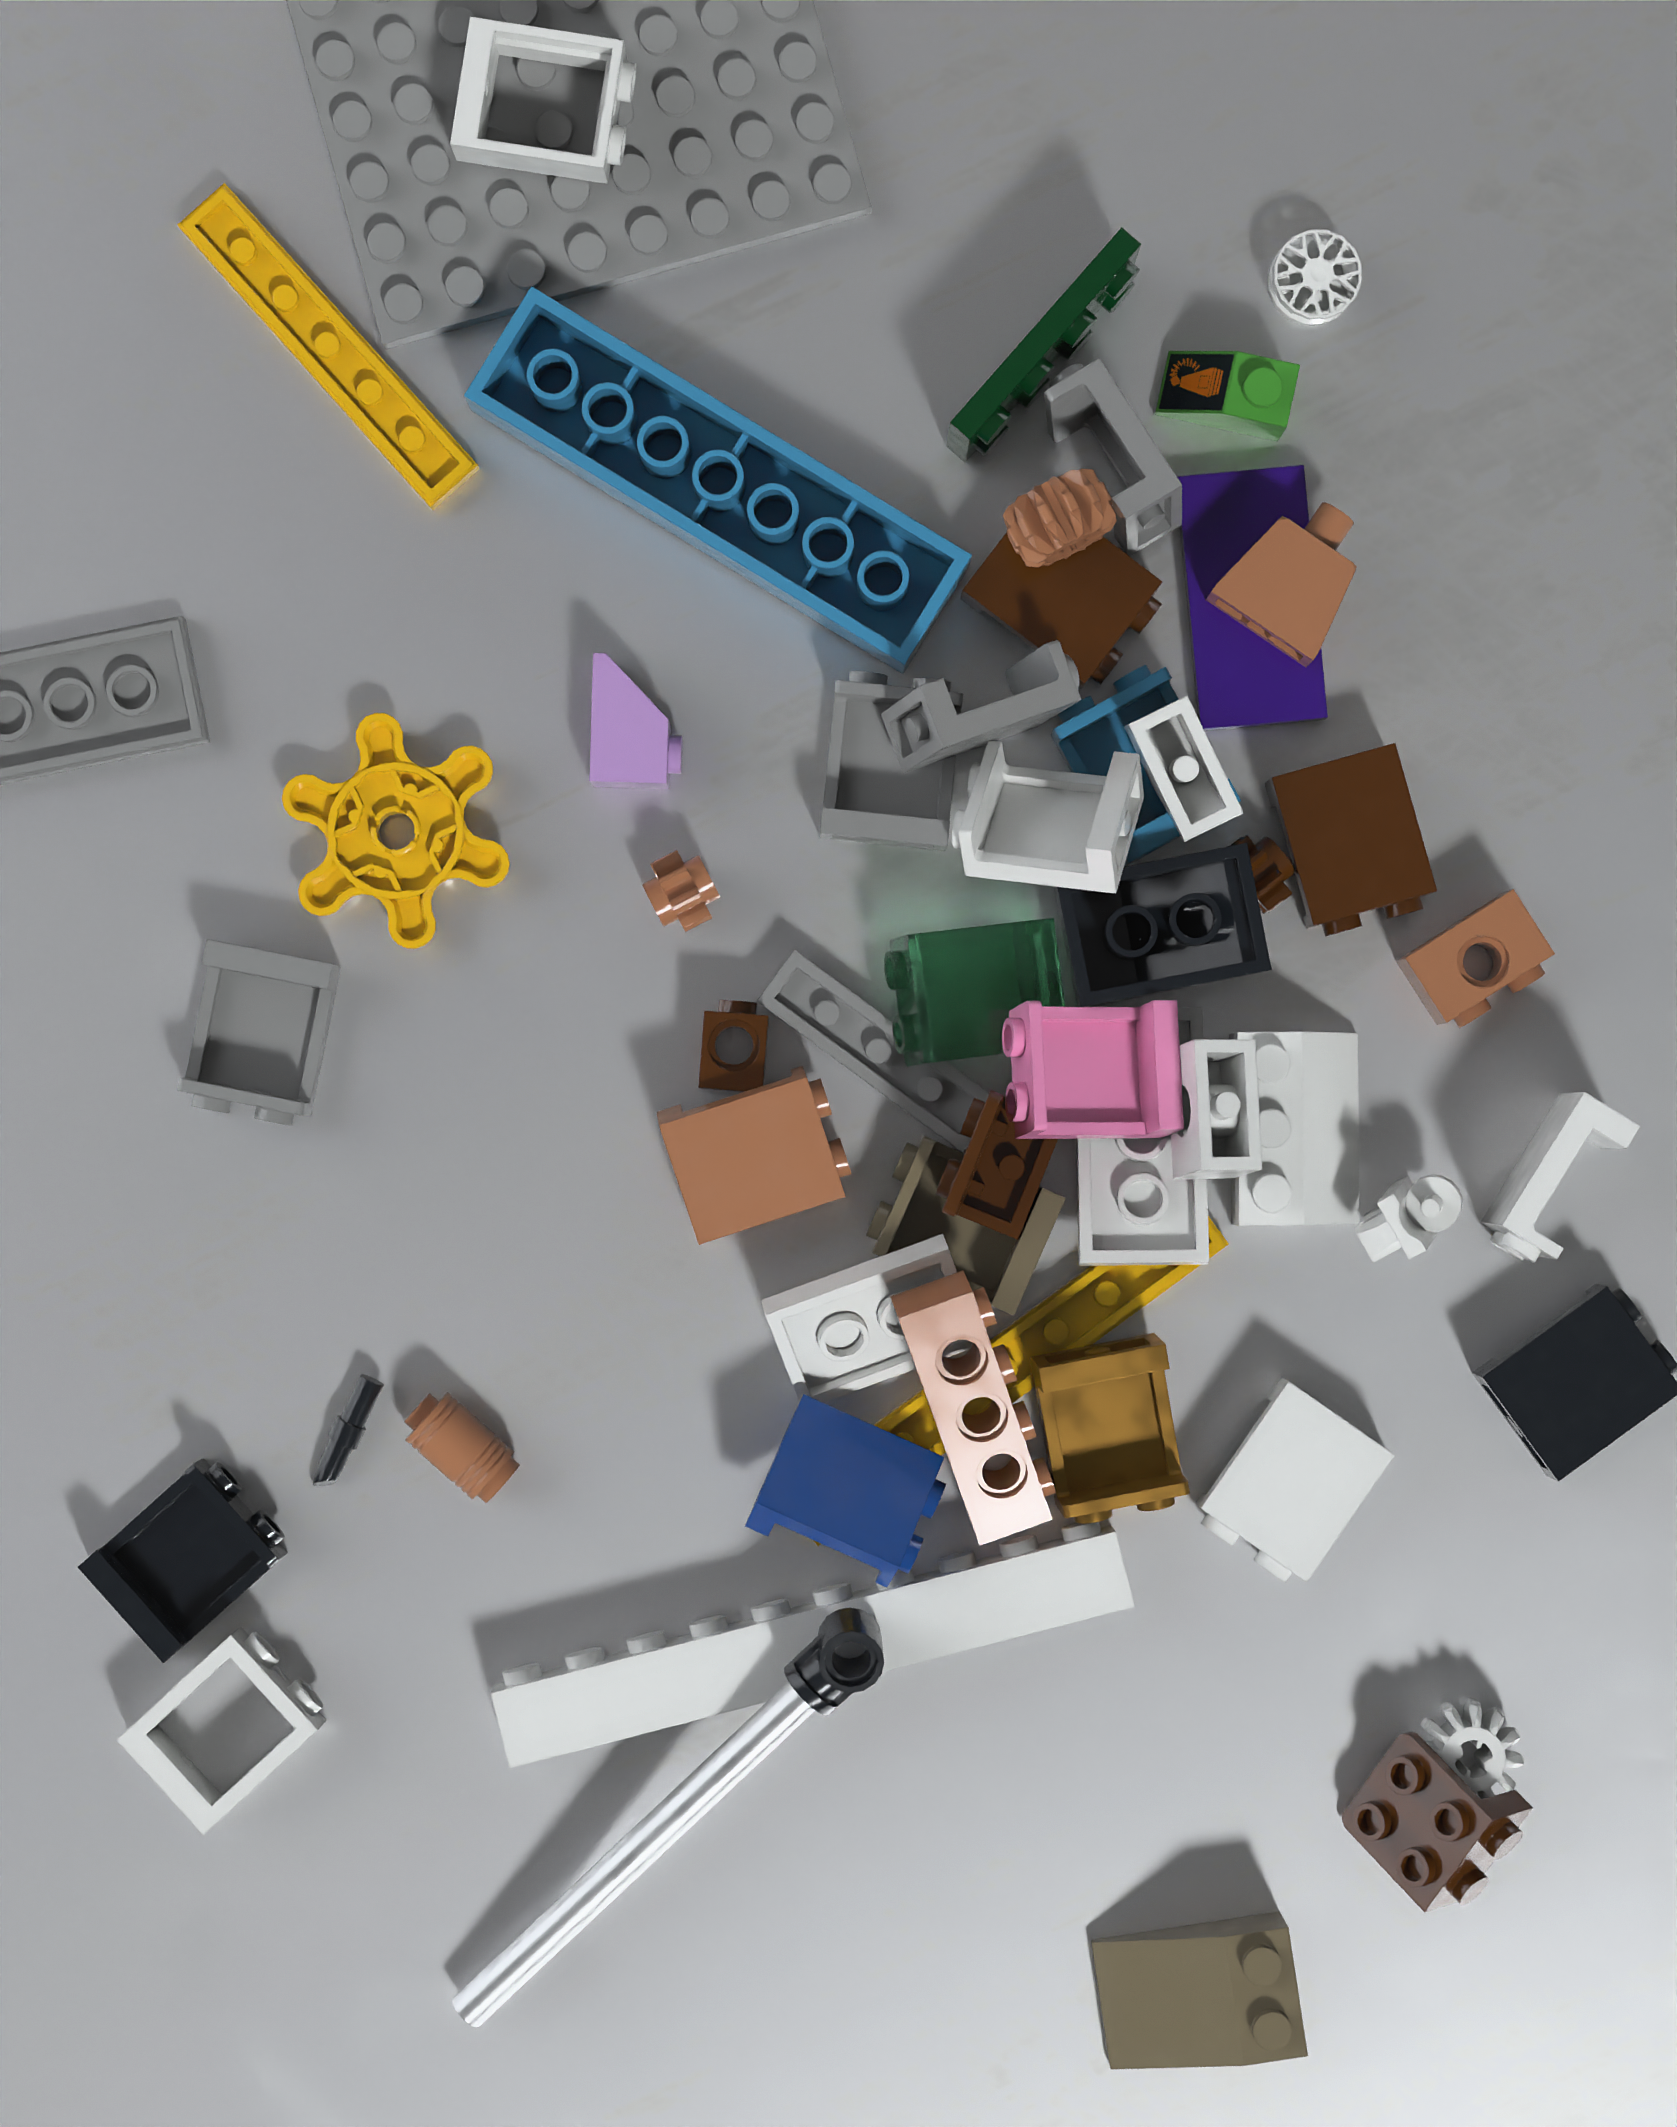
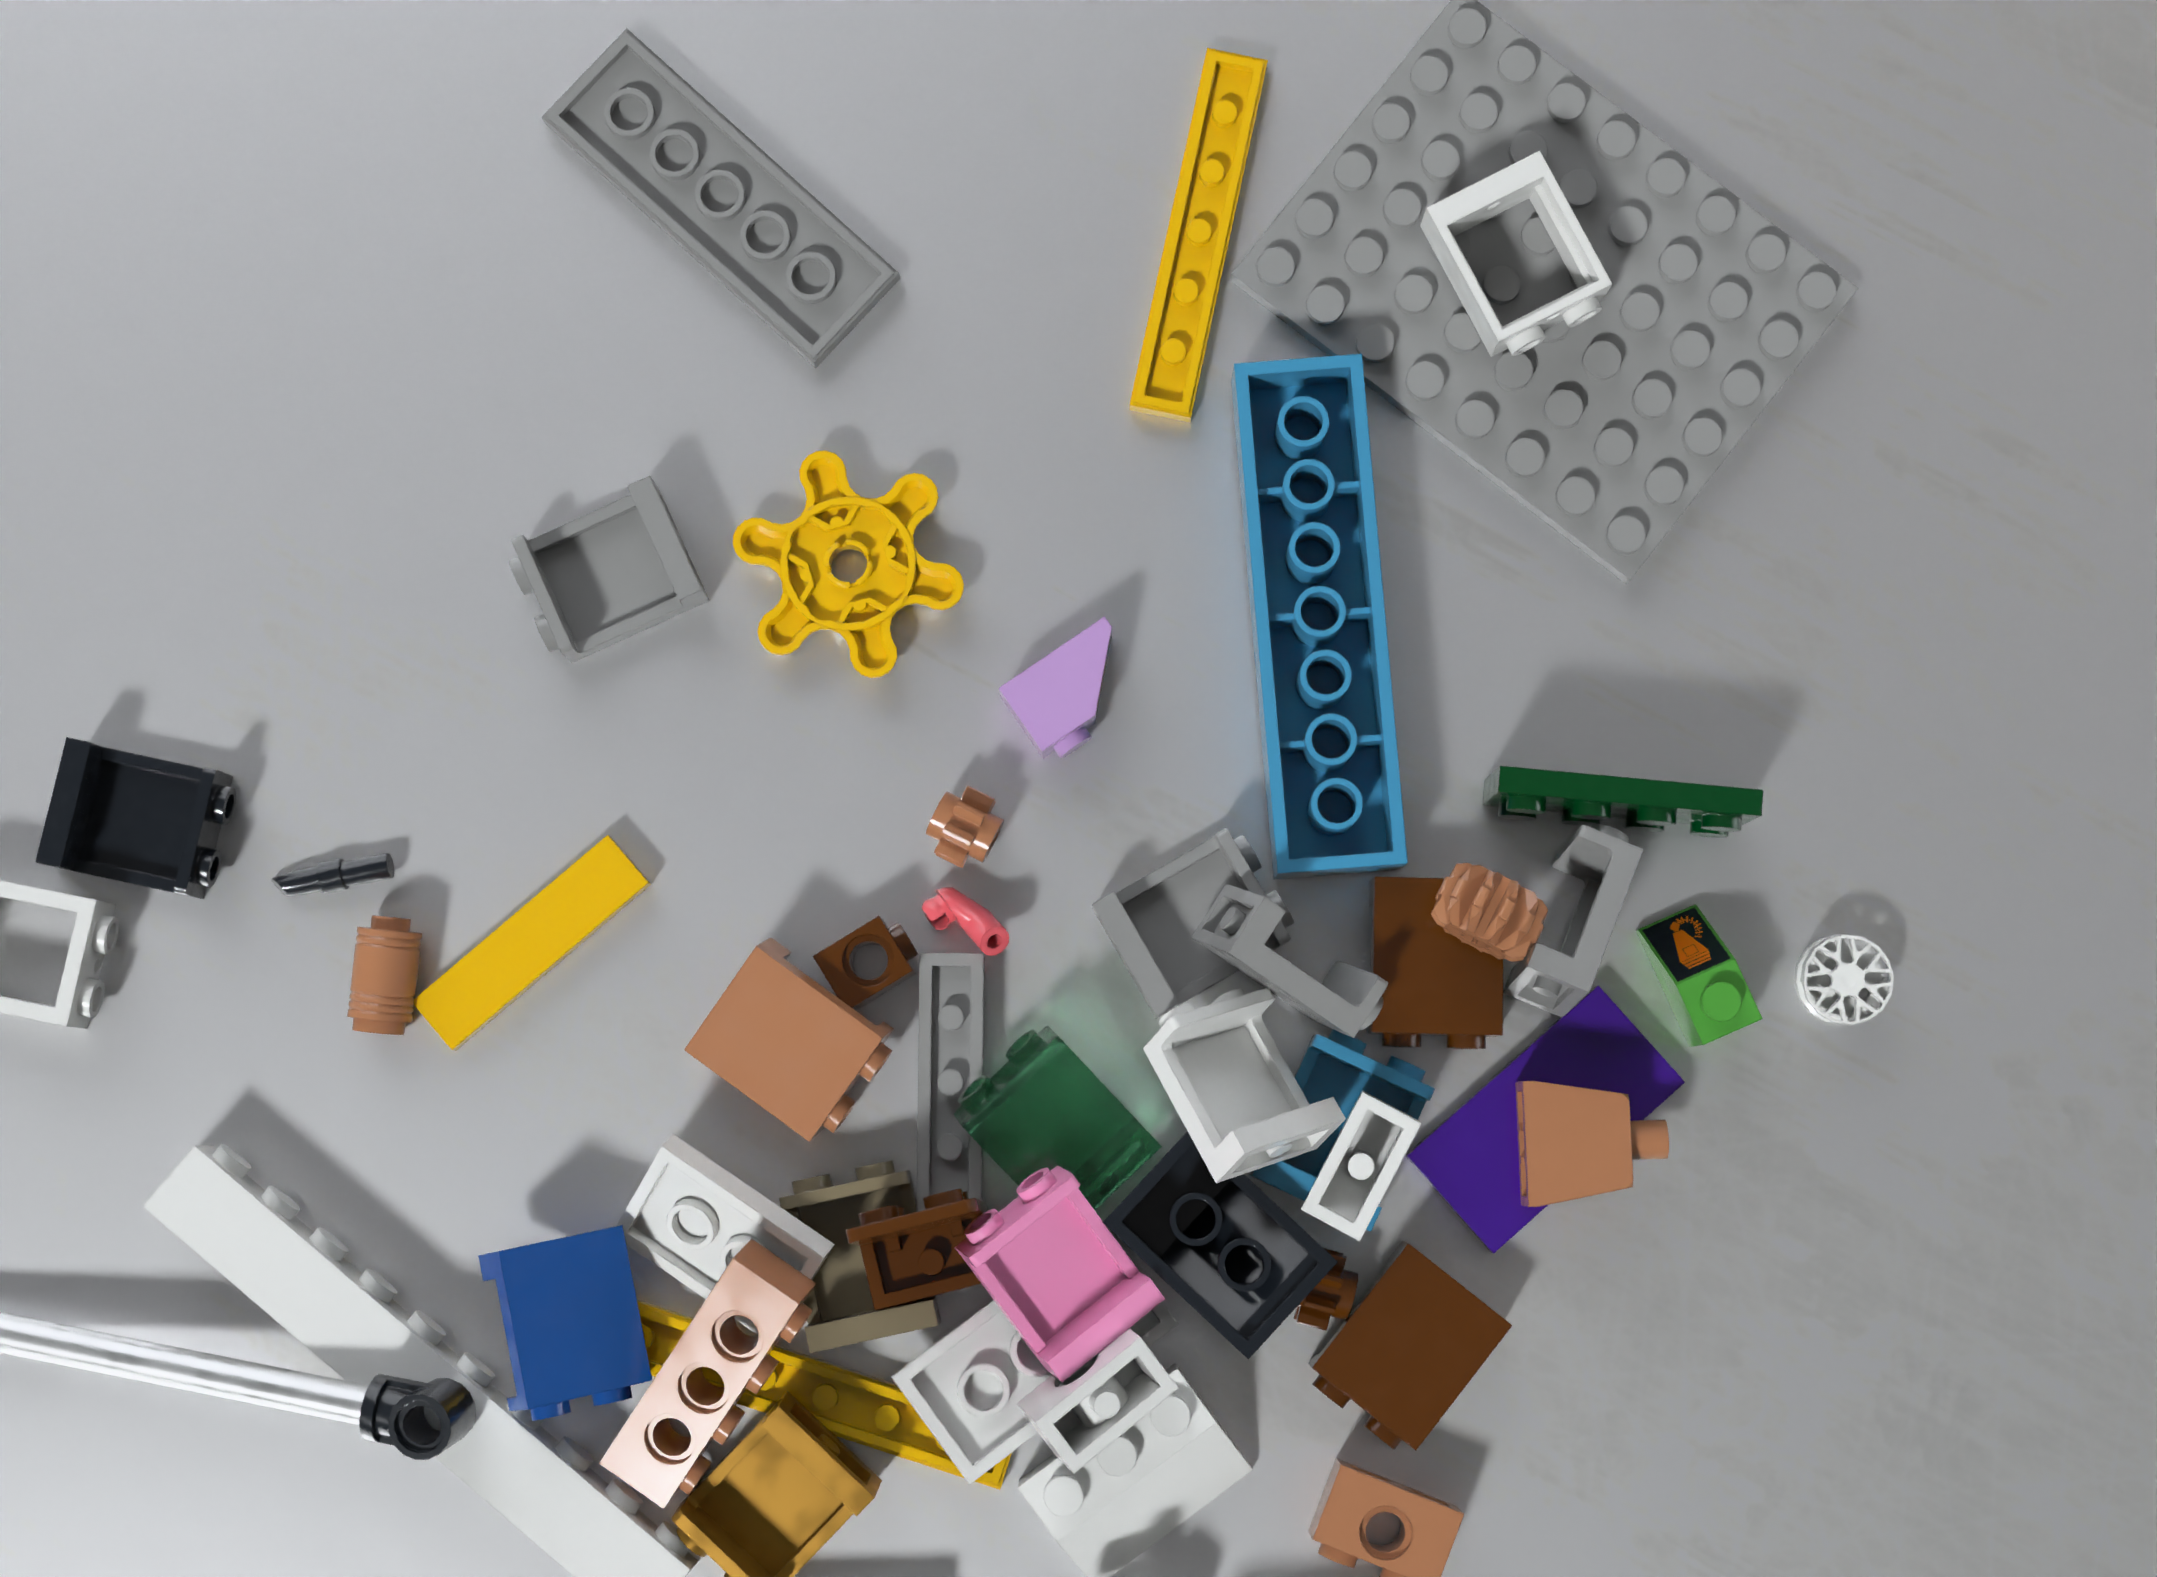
camera: 60 degrees right, 5 degrees down
none -> yellow tile [414,835,652,1051]
none -> coral arm [922,887,1009,956]

